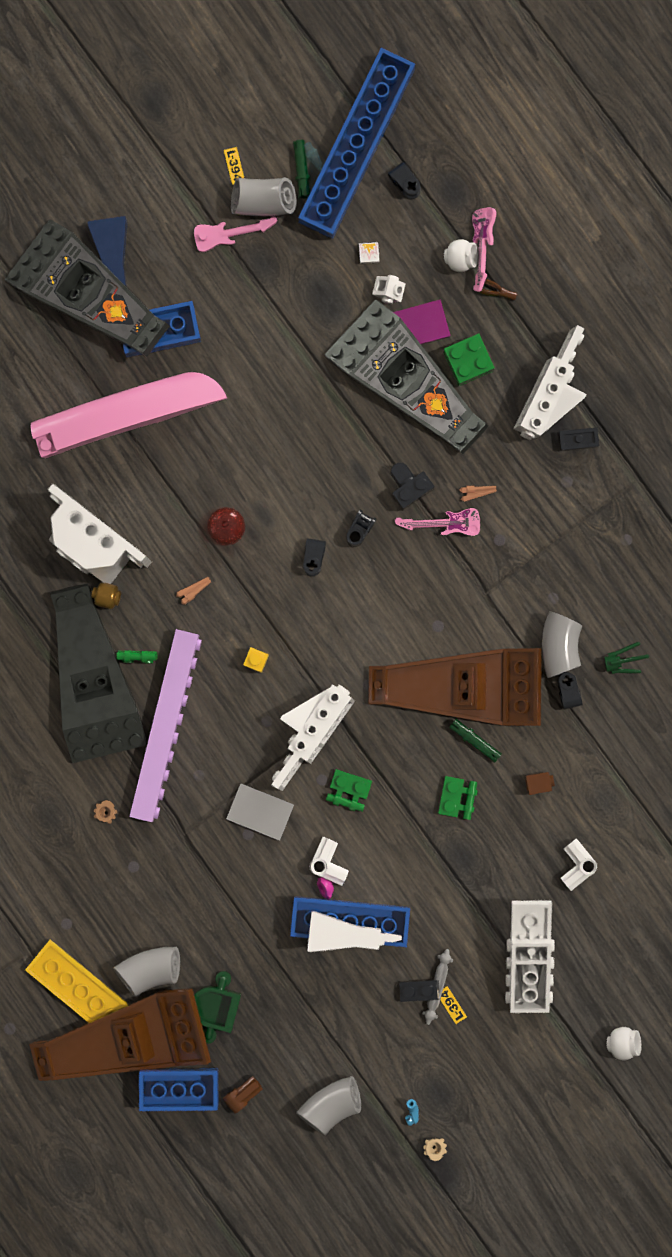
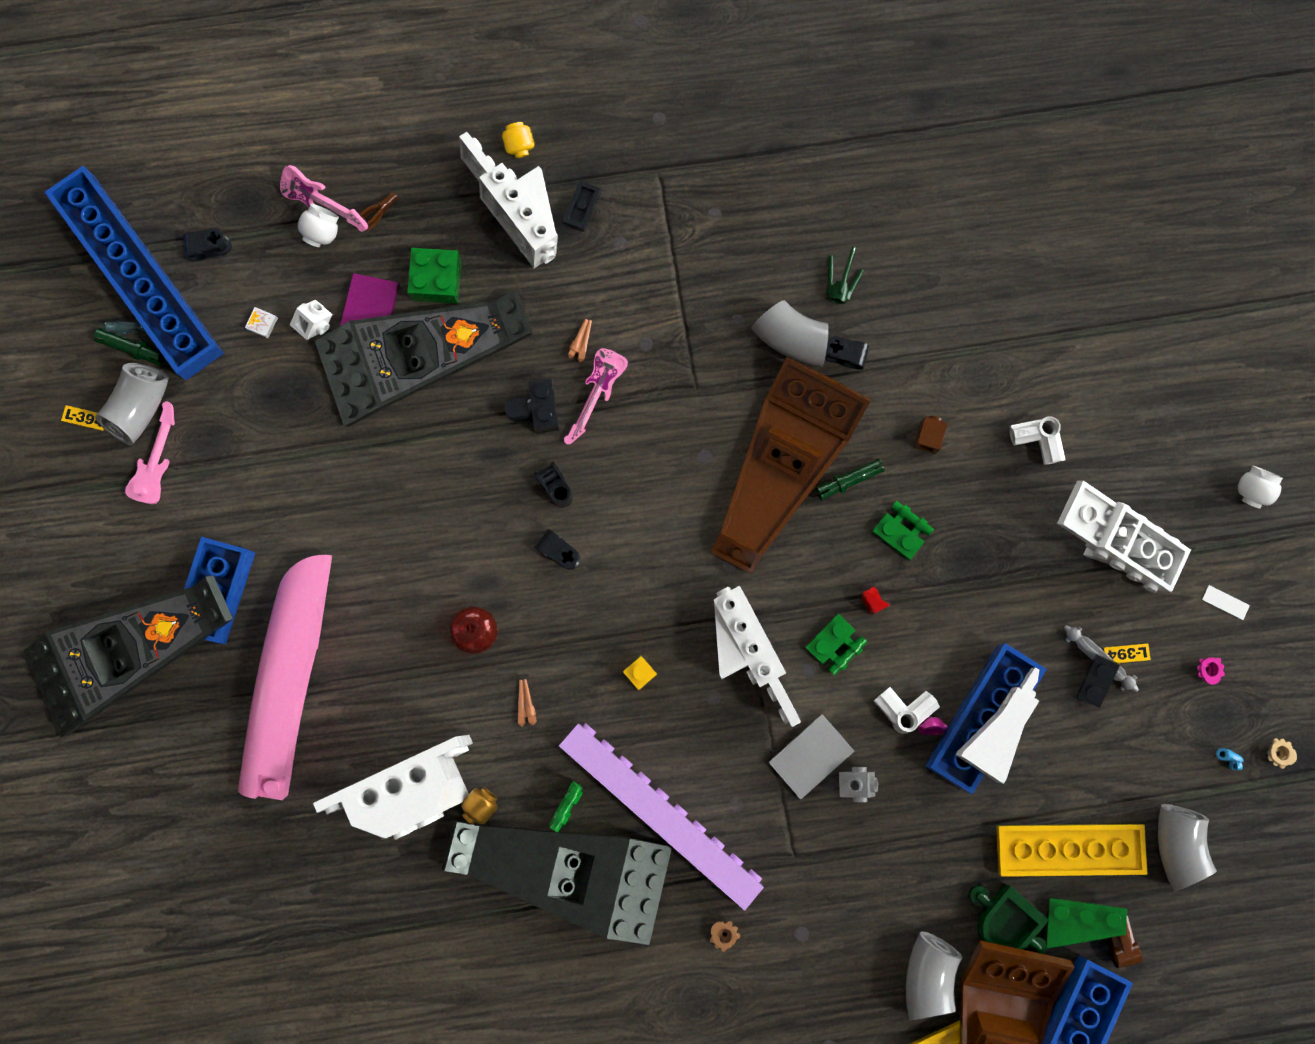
camera: 70 degrees left, 5 degrees down
dark blue piece [87,216,127,287] -> none
none -> yellow head [502,122,534,158]
none -> light grey brick [839,767,878,802]
none -> red slope [860,587,890,615]
none -> yellow plate [996,824,1147,876]
none -> green wing [1047,898,1127,949]
none -> dark pink animal [1197,657,1225,685]
none -> white sticker [1202,585,1250,620]

